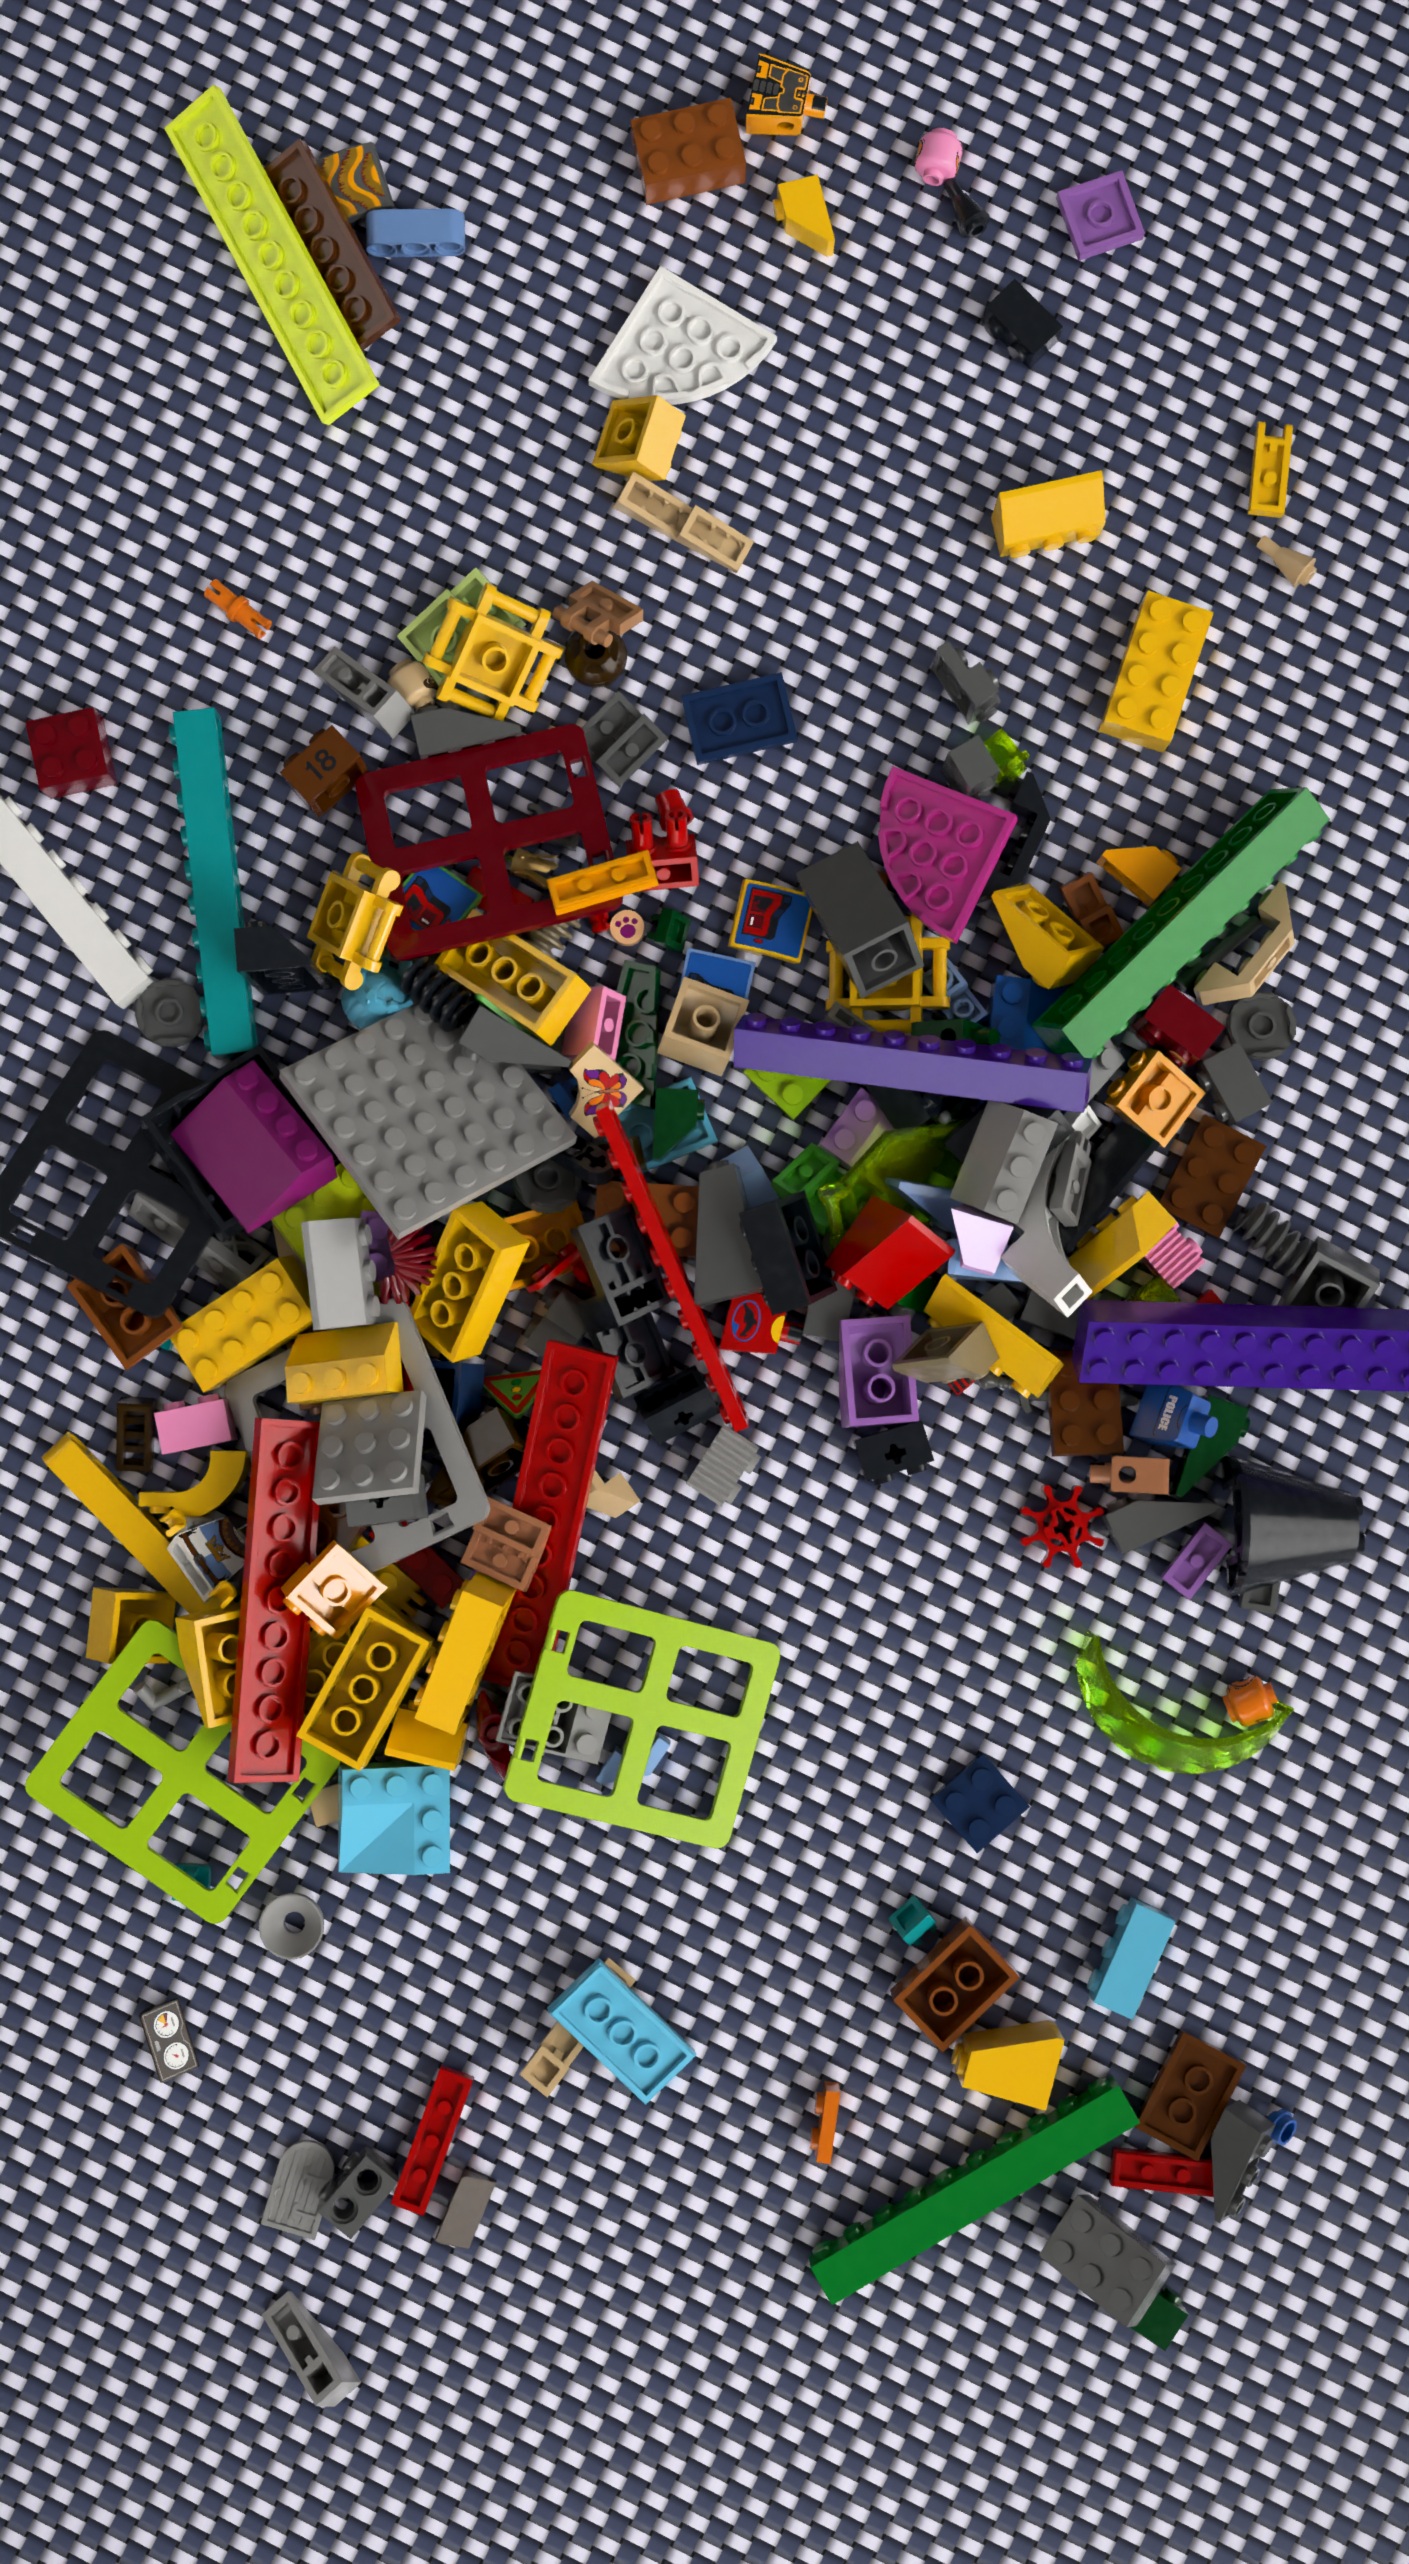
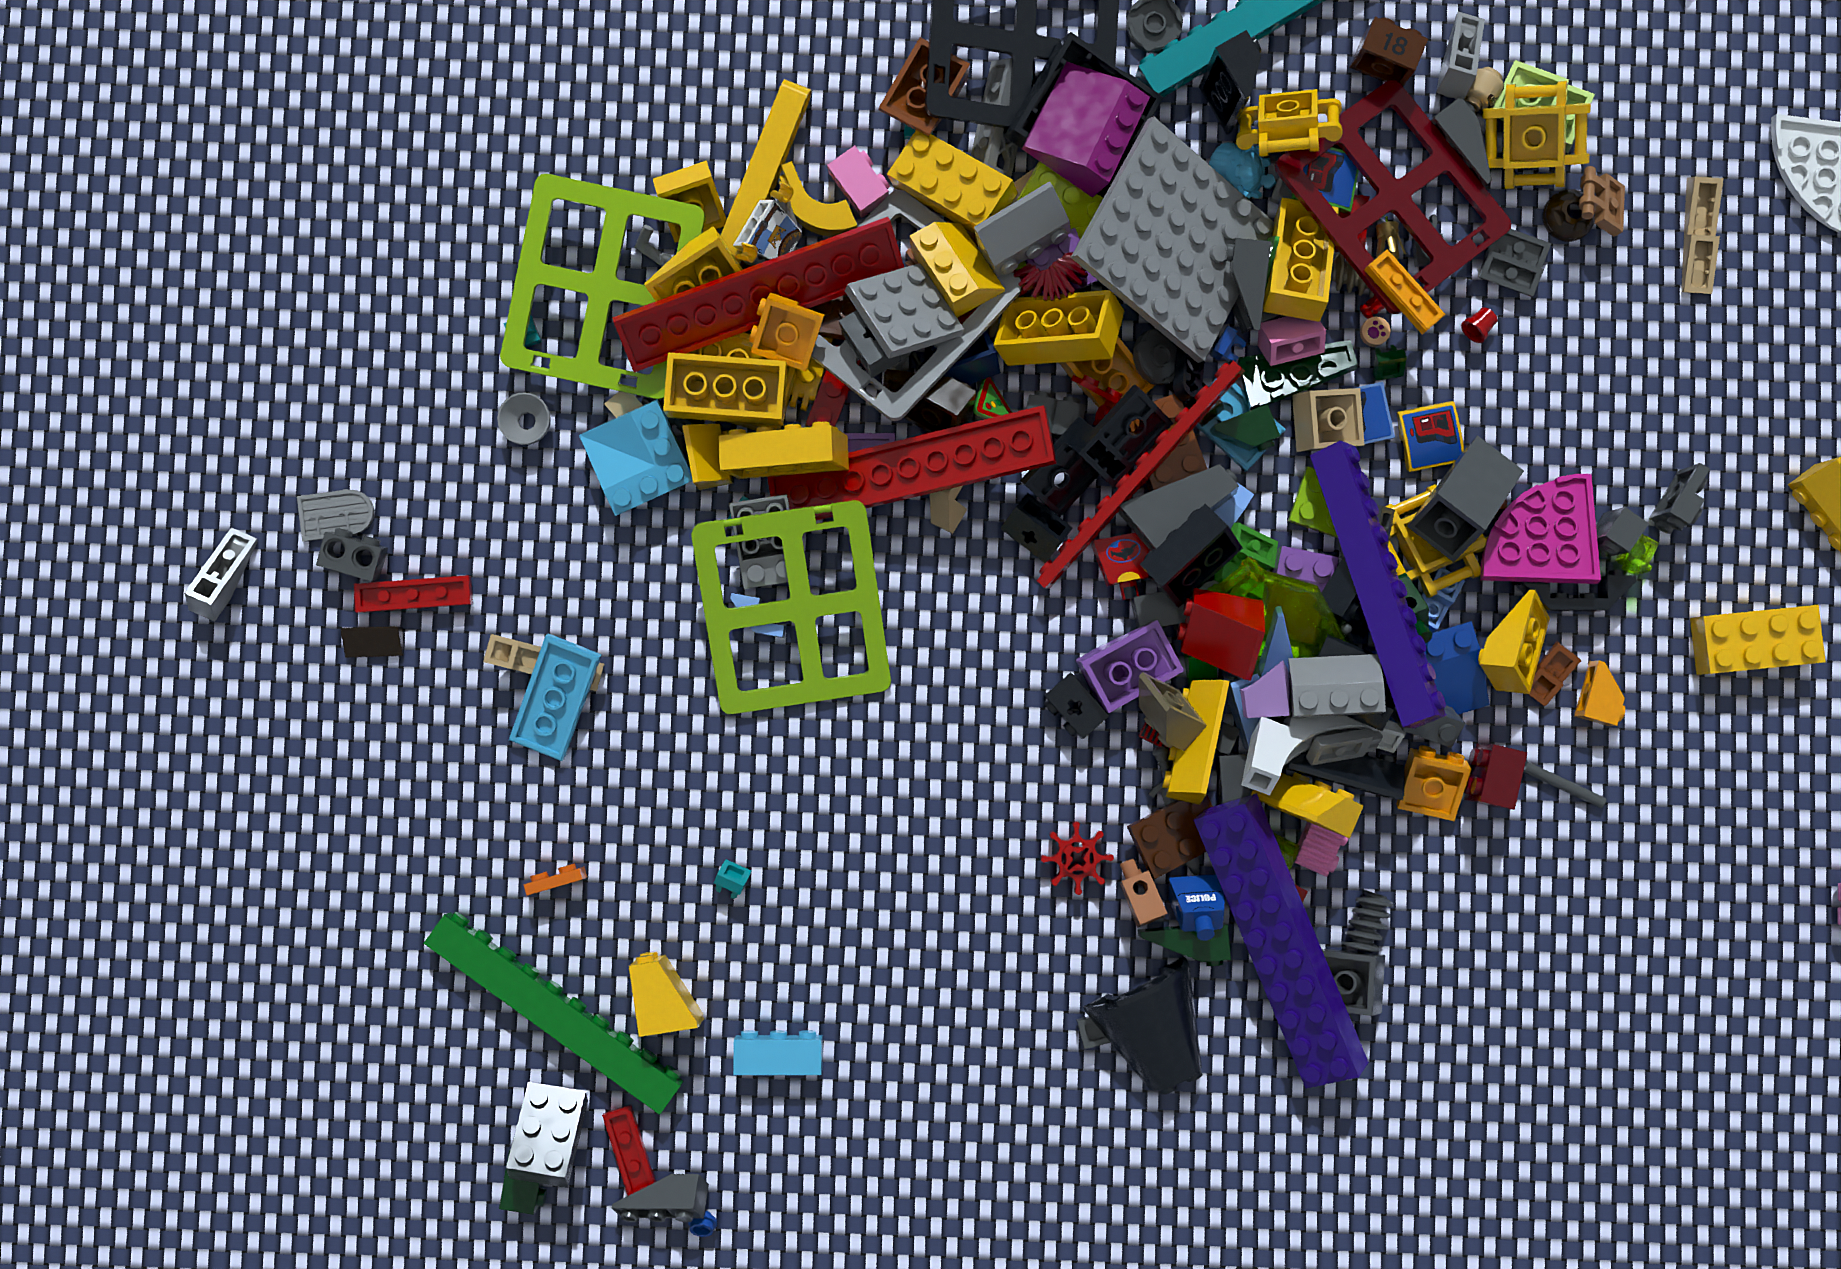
camera: 65 degrees right, 0 degrees up
dark brown slope [116,1397,156,1472] -> none
slope [139,1998,200,2083] -> none
black piece [400,956,479,1032] -> none
nougat slope [460,1497,552,1592] -> none
dark red hair [476,1690,512,1781] -> none
tan tile [568,1041,644,1139] -> none
yellow slope [592,395,686,481] -> none
red brick [625,809,699,891] -> none
dark blue plate [681,672,798,766] -> none
light grey brick [686,1425,761,1507] -> none
dark orange brick [890,1916,1020,2052] -> none
dark blue plate [930,1752,1030,1853] -> none
brick [1031,787,1330,1059] -> none
clear neon green windscreen [1075,1631,1294,1774] -> none
dark grey slope [1101,1497,1219,1554] -> none
reddish brown plate [1134,2029,1247,2161] -> none
reddish brown plate [1158,1114,1267,1239] -> none
medium lavender plate [1160,1522,1233,1600] -> none
tan slope [1194,881,1295,1006] -> none
dark grey brick [1196,1042,1273,1126] -> none
orange head [1222,1675,1278,1727] -> none
dark grey tile [1226,991,1297,1061] -> none

